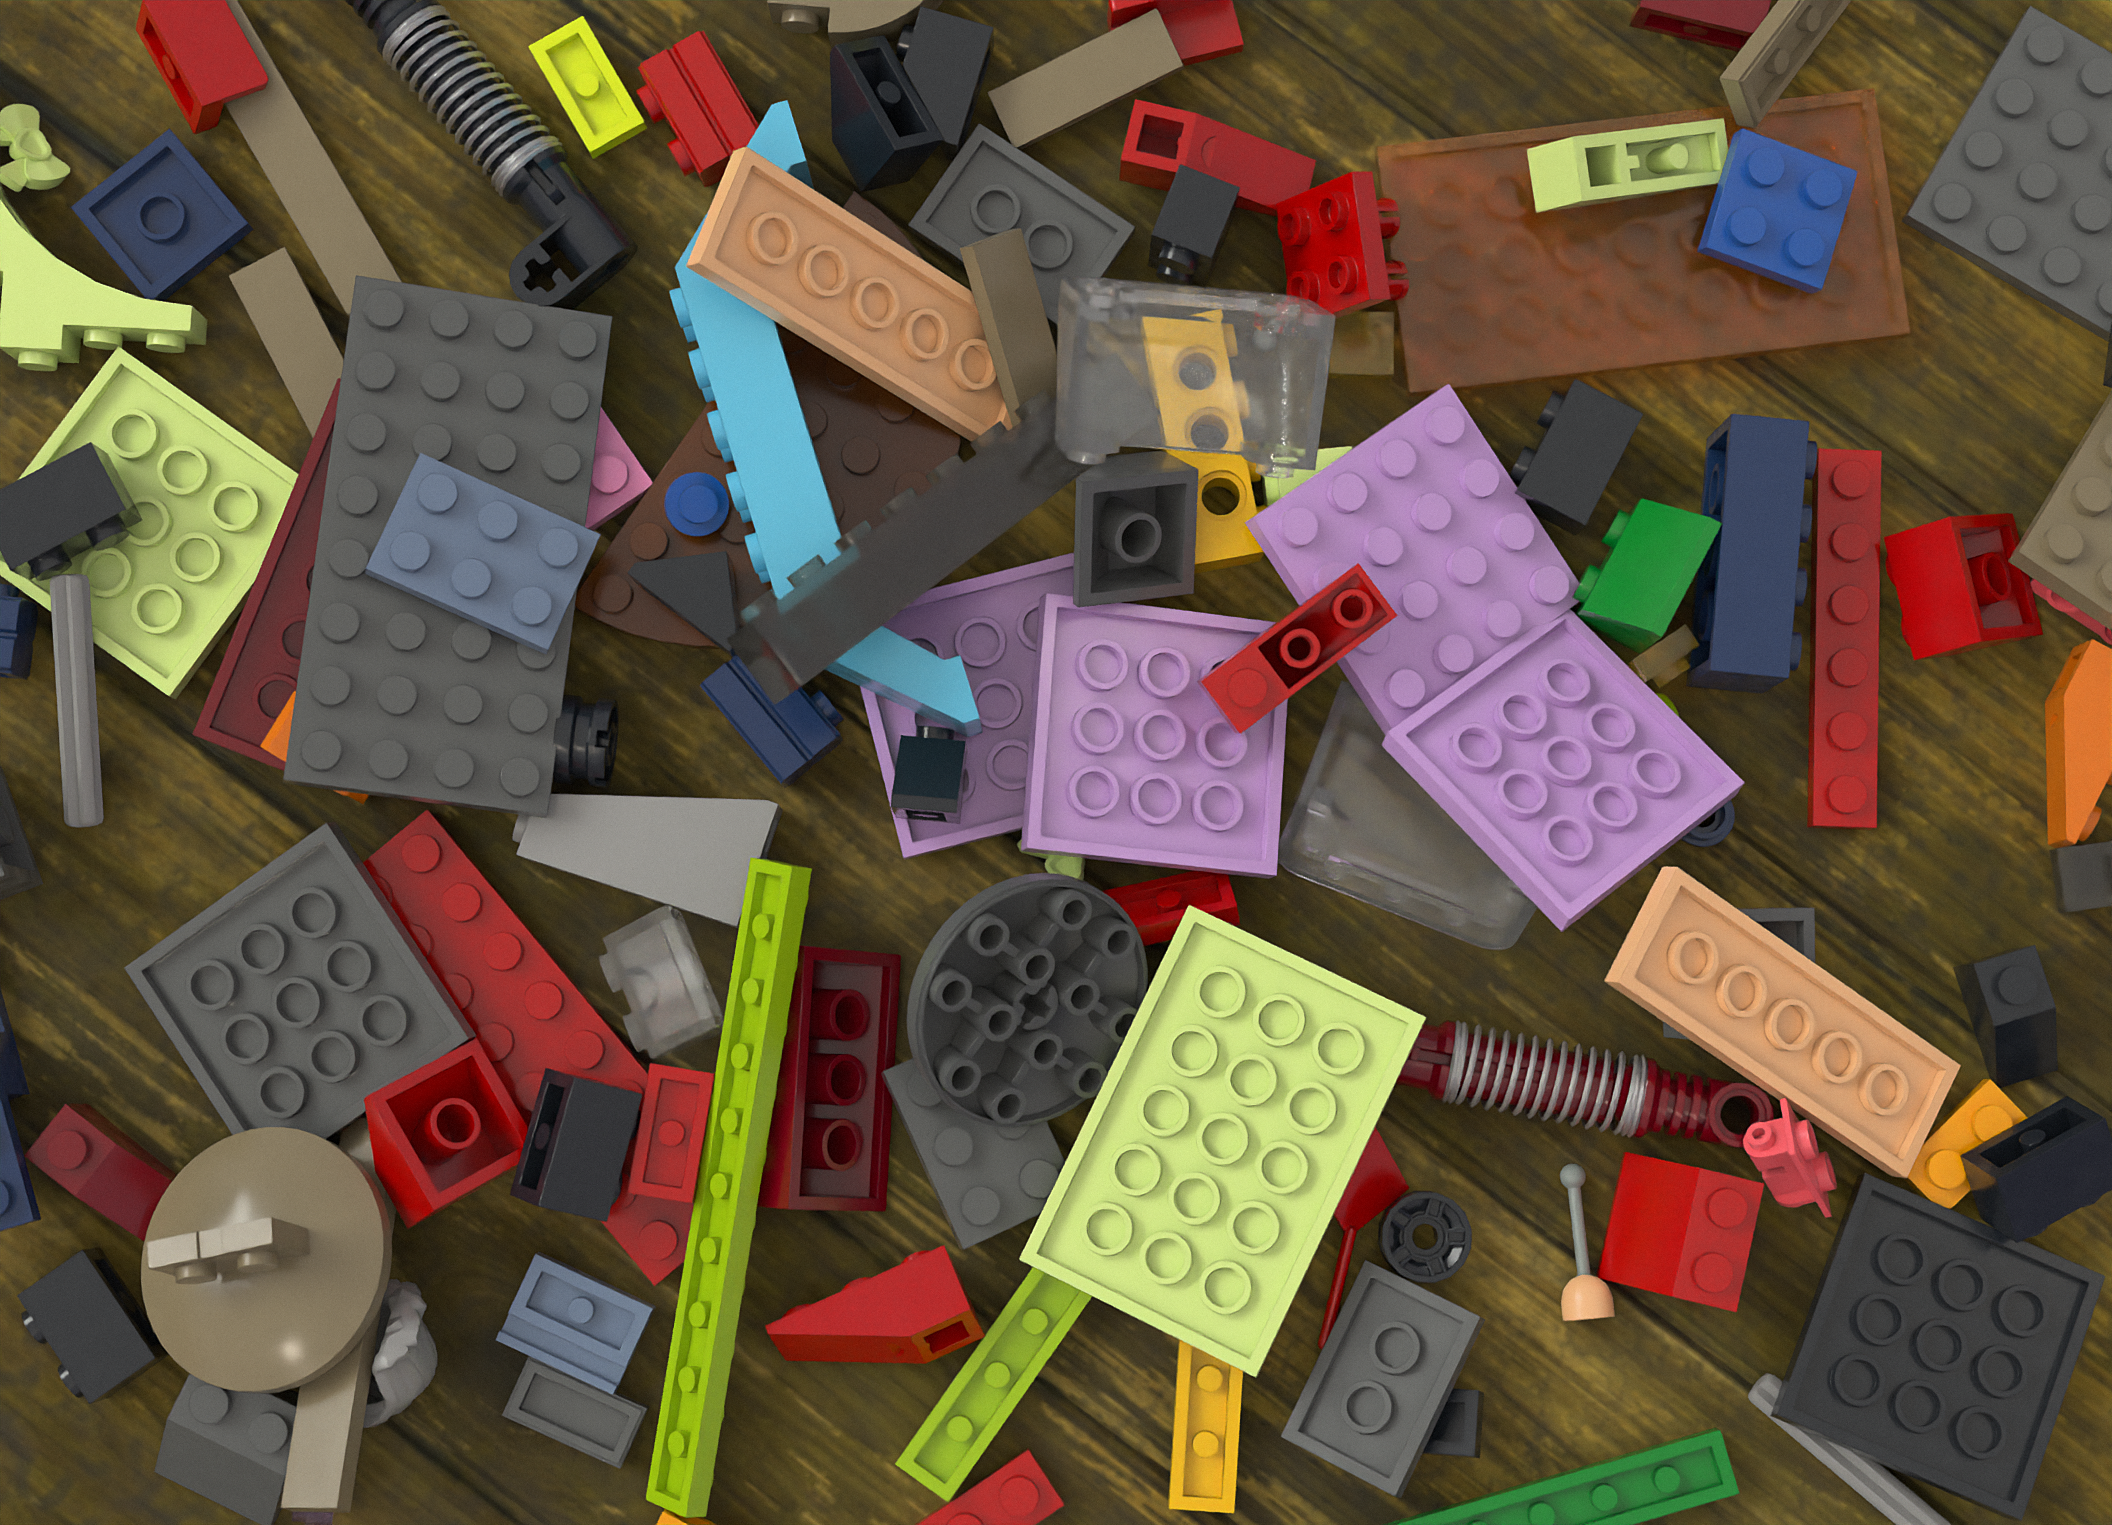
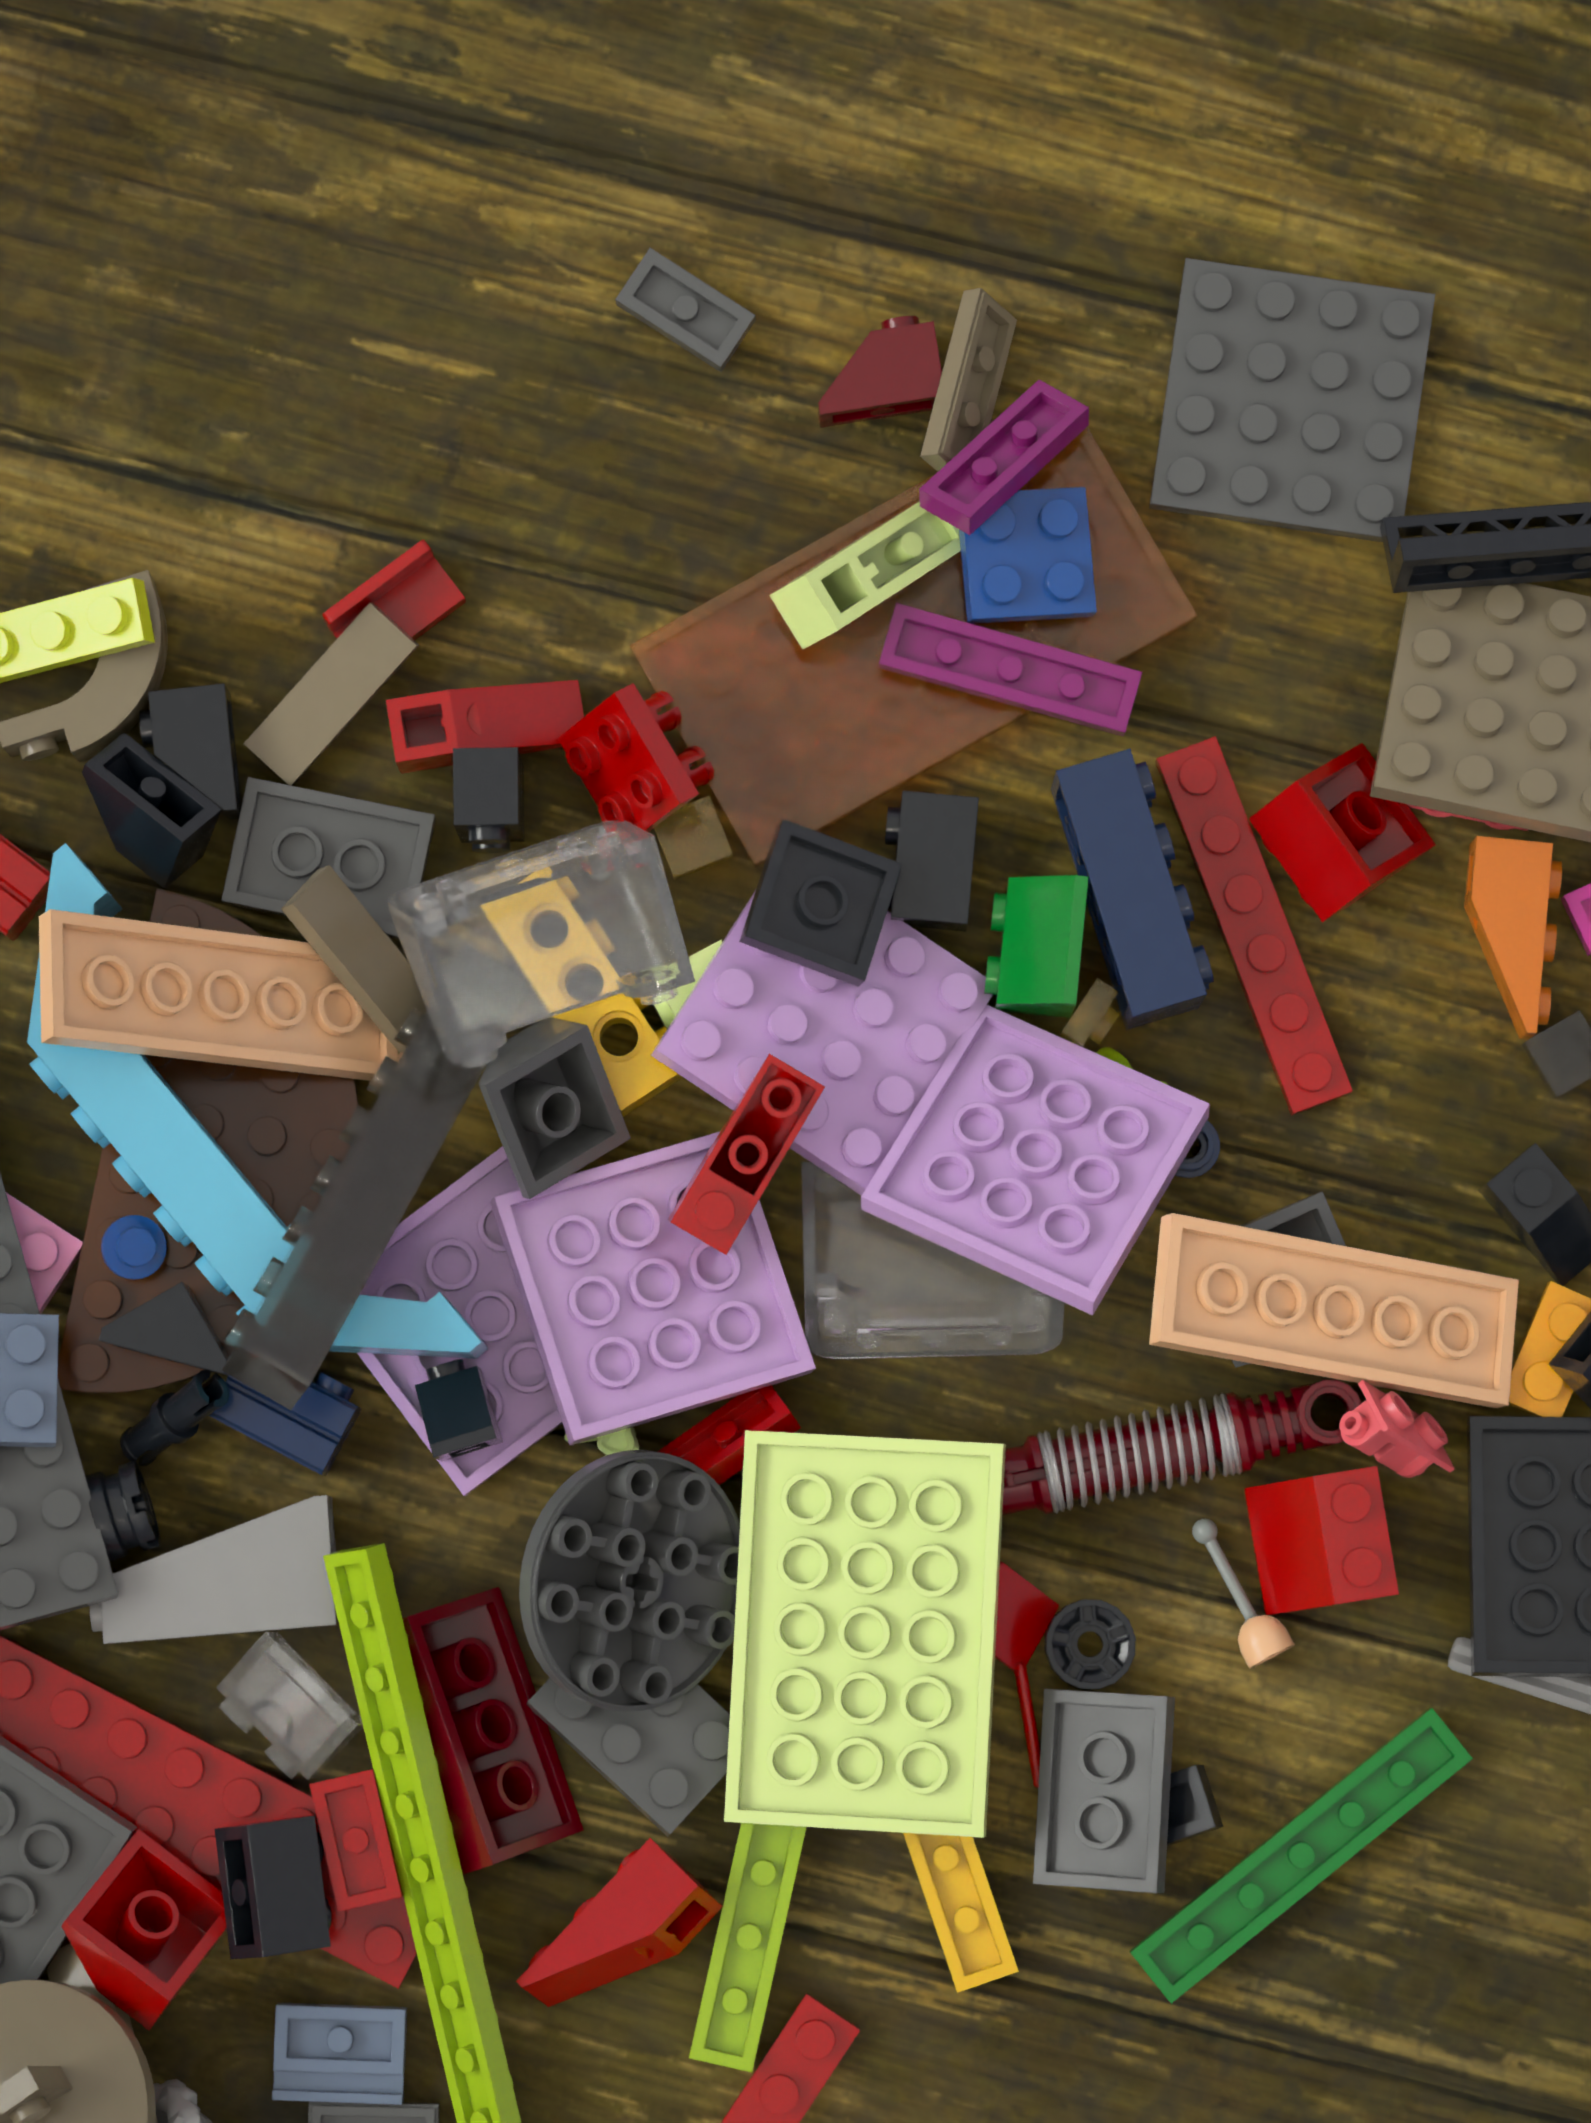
camera: 20 degrees left, 0 degrees up
none -> black pin [120,1370,229,1466]
none -> black plate [739,819,902,987]
none -> magenta plate [878,603,1142,737]
none -> magenta plate [919,380,1089,535]

